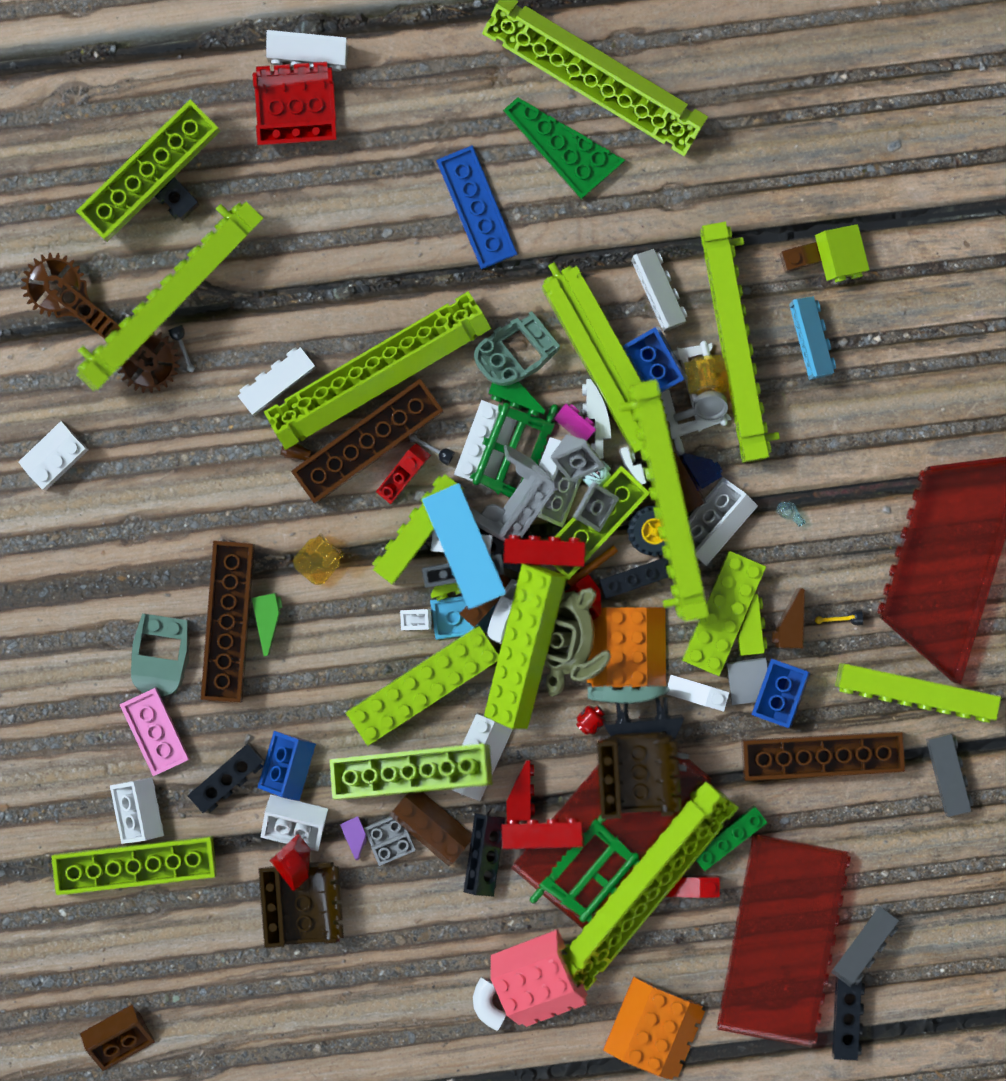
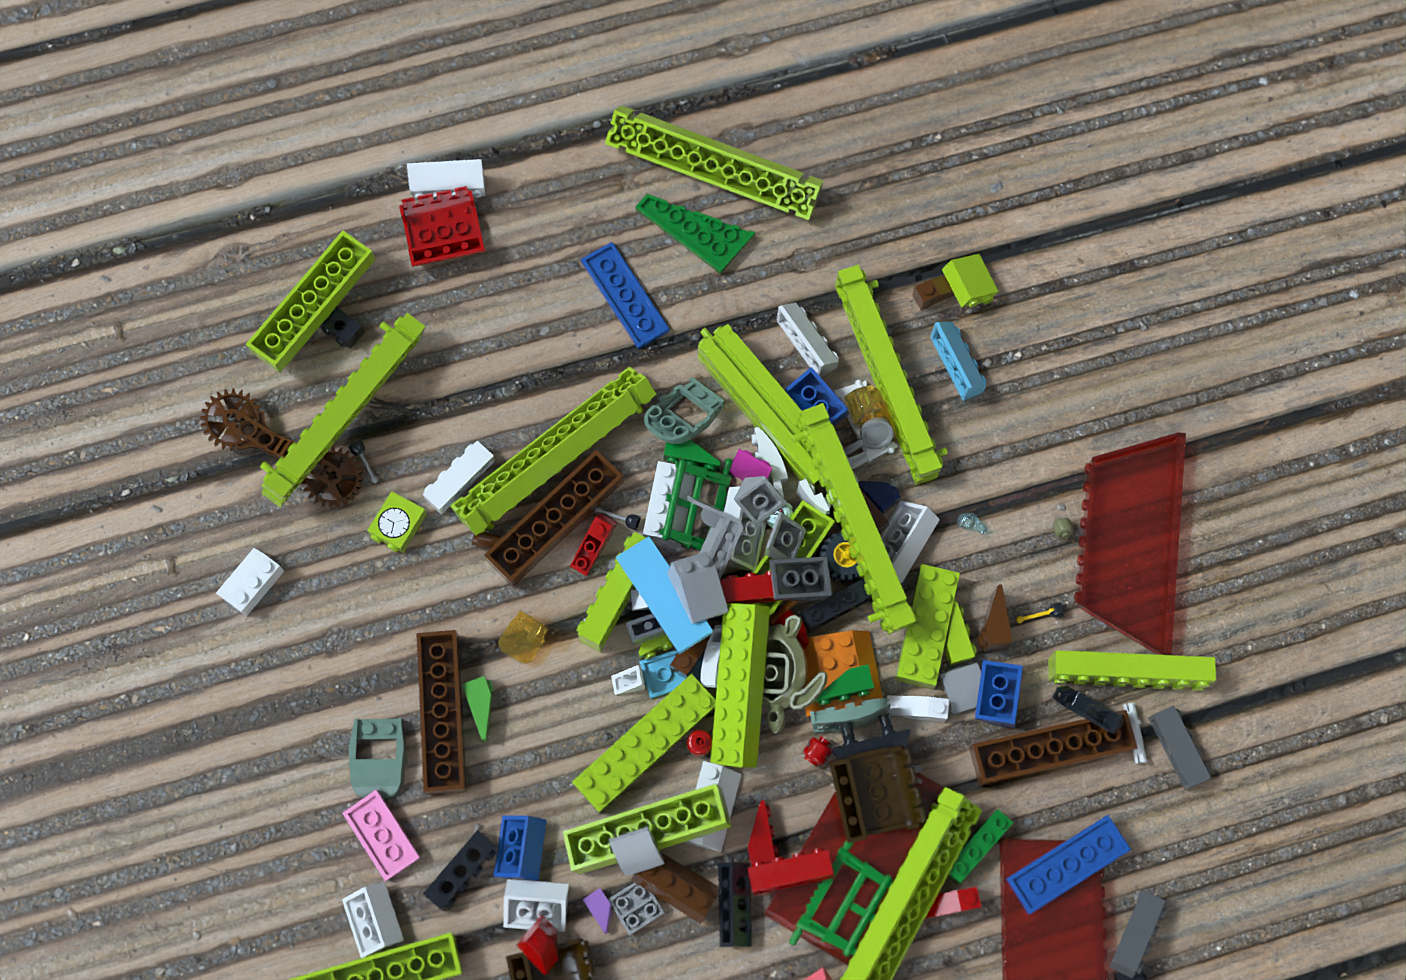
camera: 15 degrees left, 15 degrees down
none -> lime brick [367,491,427,553]
none -> light grey slope [609,827,664,876]
none -> light grey slope [667,551,728,624]
none -> red head [687,730,712,758]
none -> dark grey slope [769,557,832,601]
none -> green slope [814,664,874,706]
none -> blue tile [1006,815,1131,915]
none -> black hose [1052,686,1123,734]
none -> olive piece [1053,518,1074,539]
none -> white pin [1123,703,1148,764]

